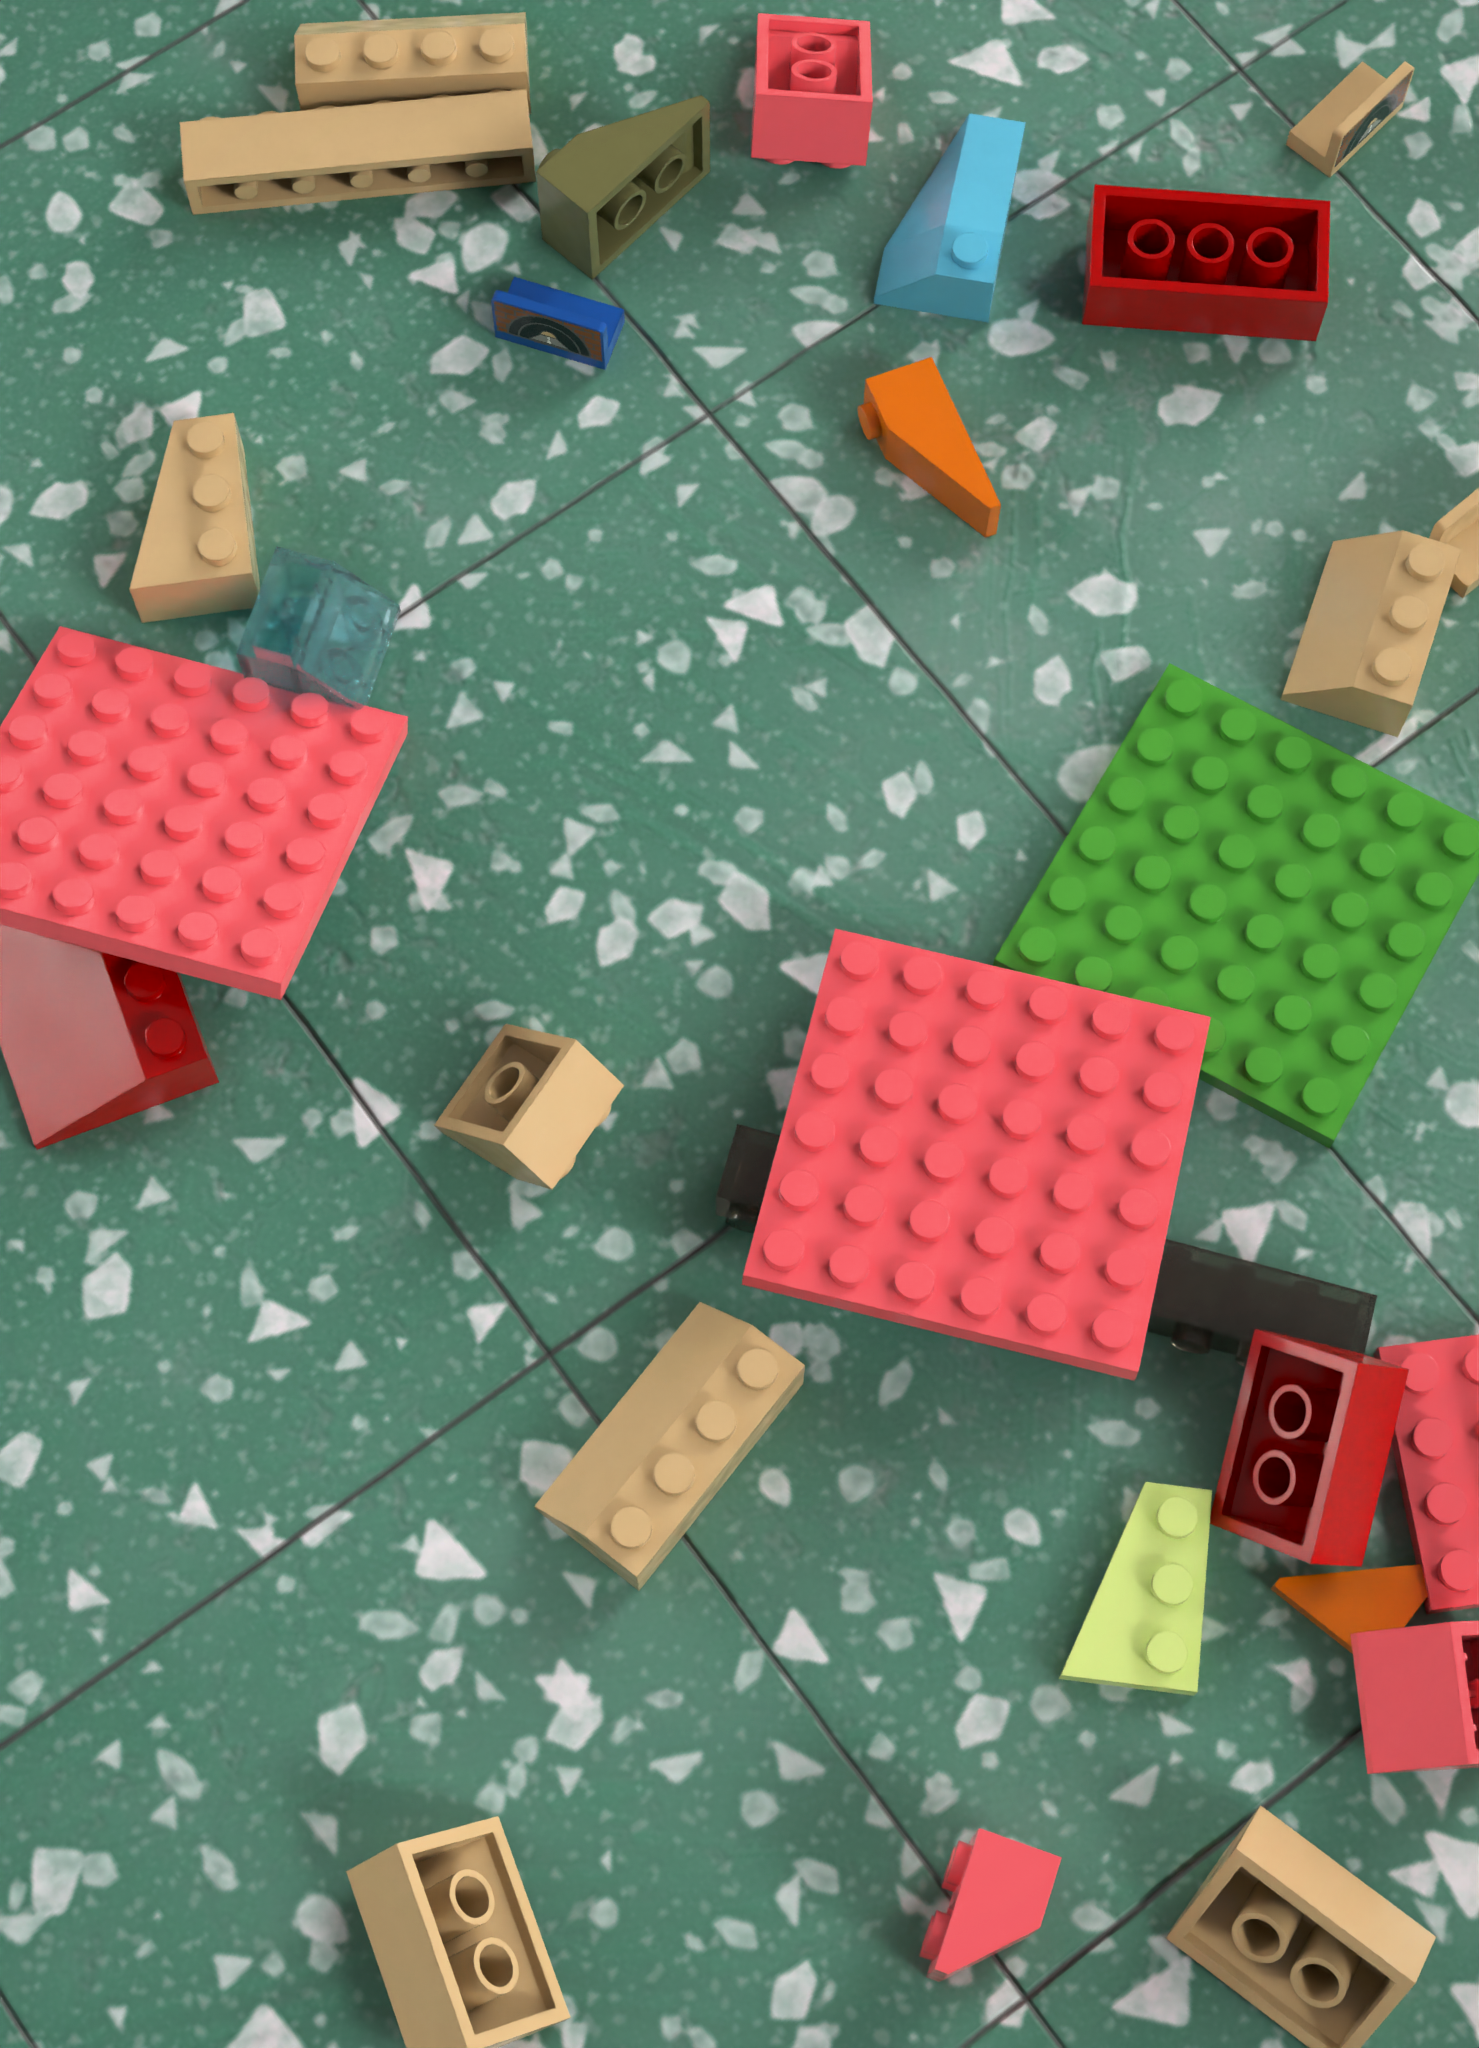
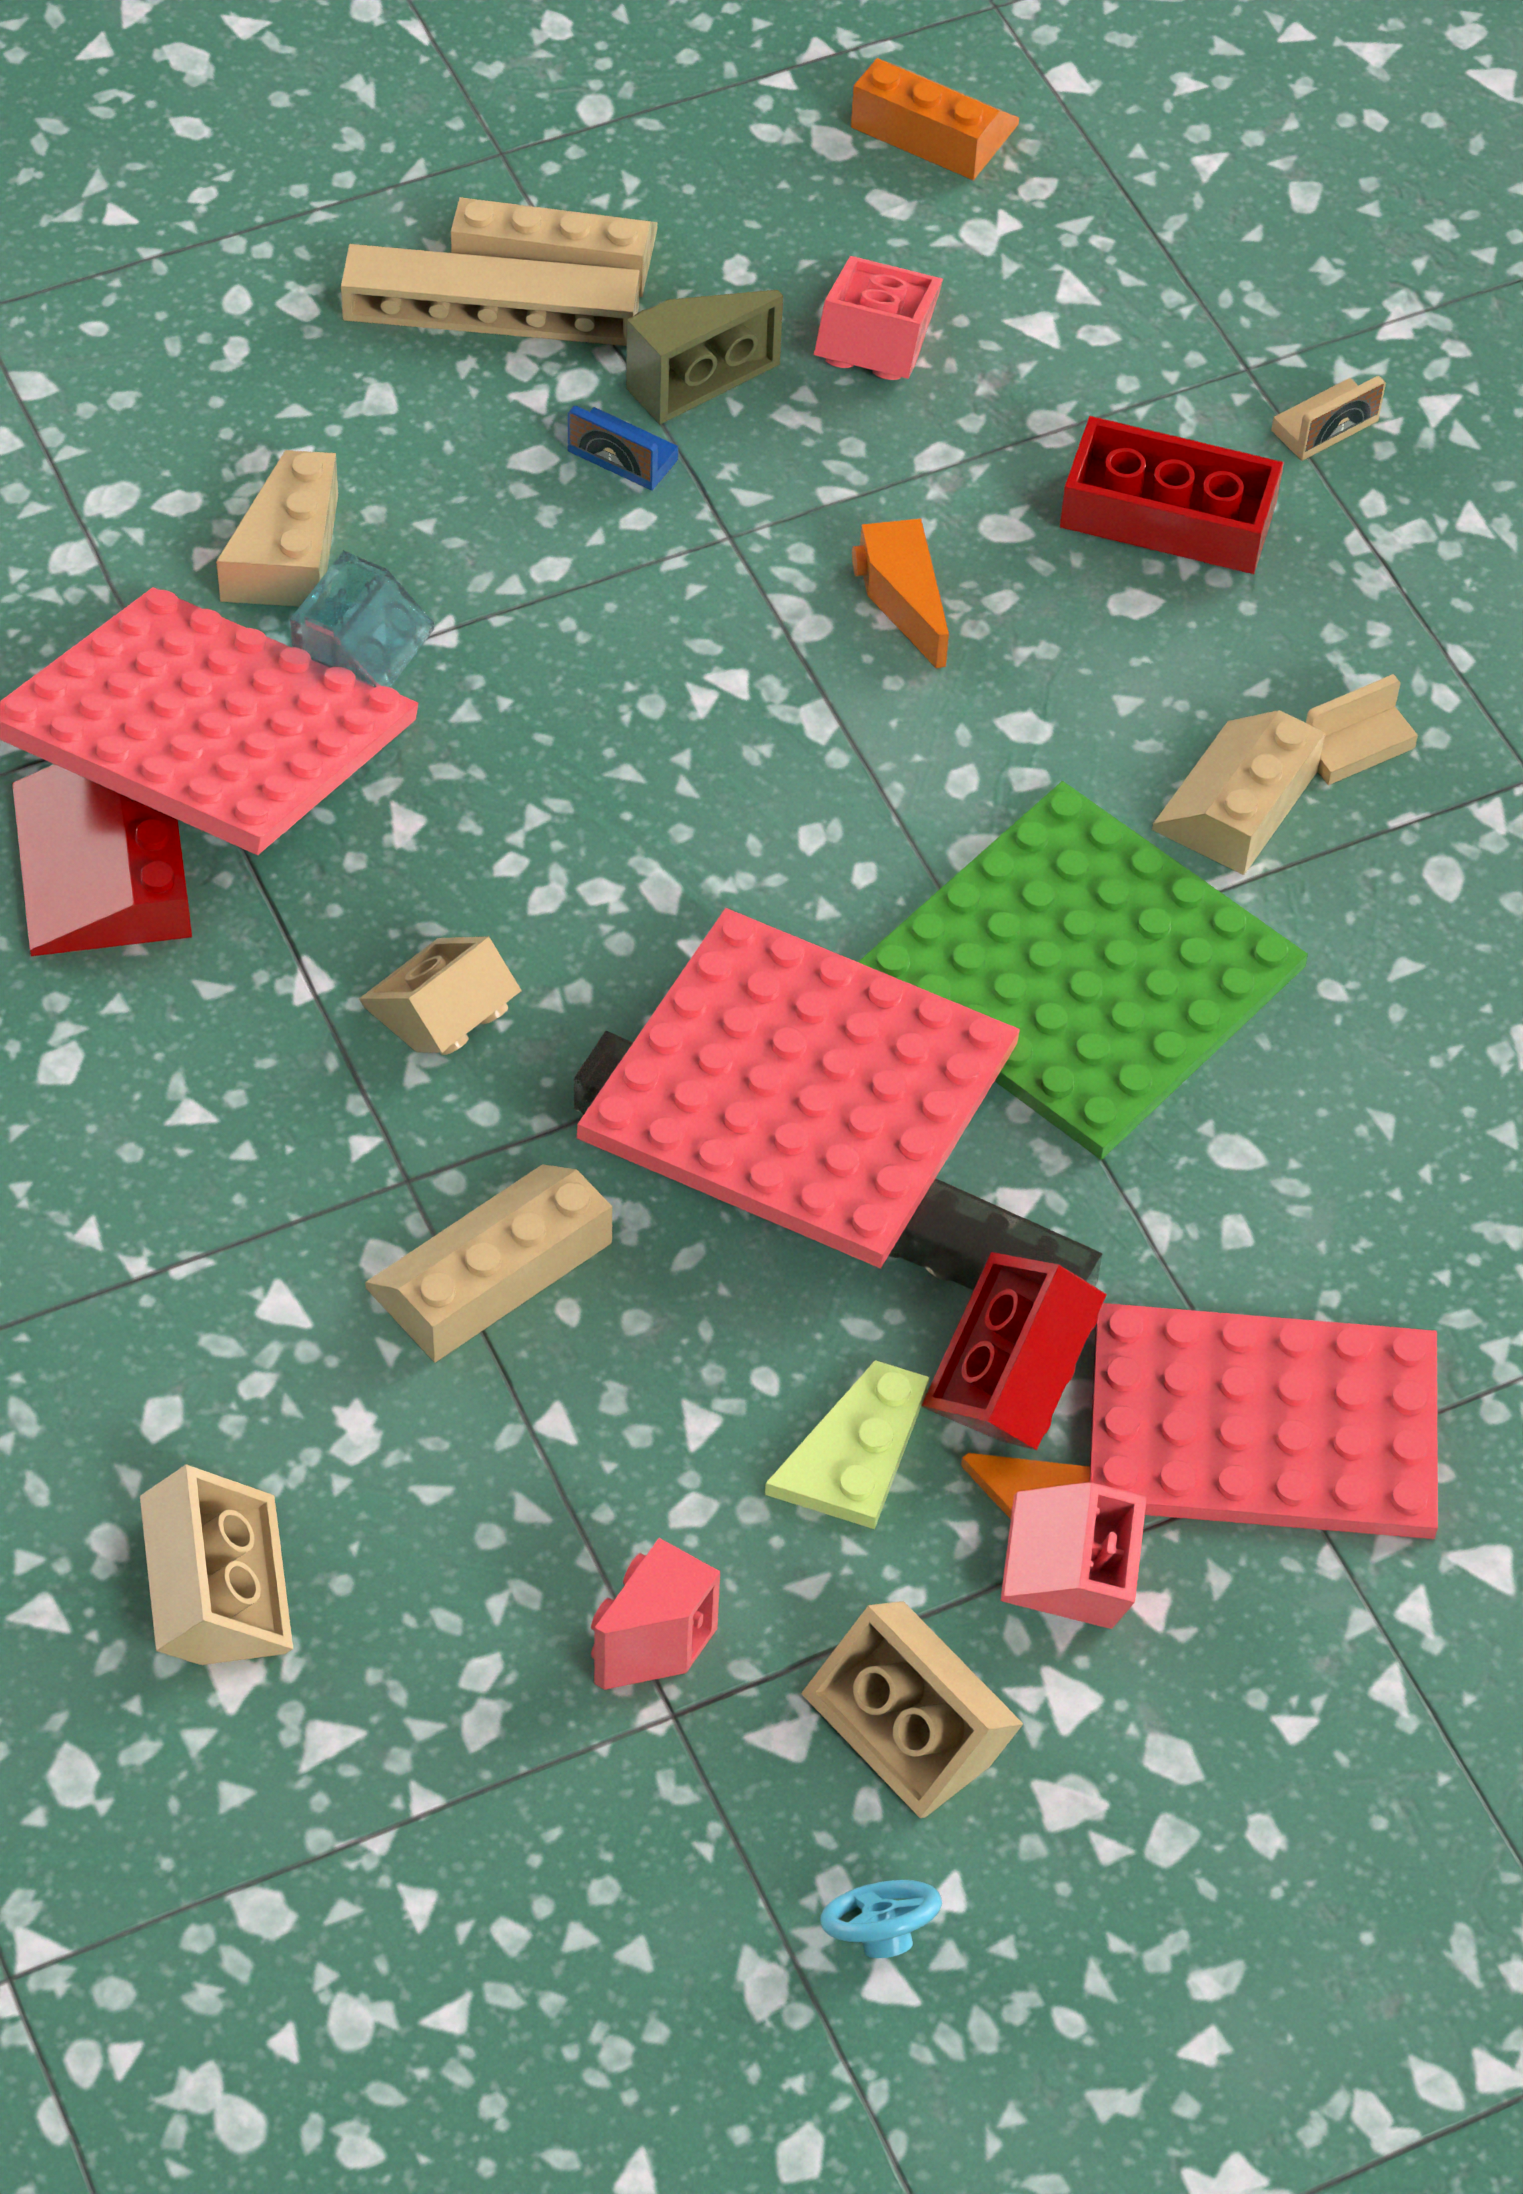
camera: 10 degrees right, 15 degrees down
medium azure wedge [874,113,1026,323] -> none

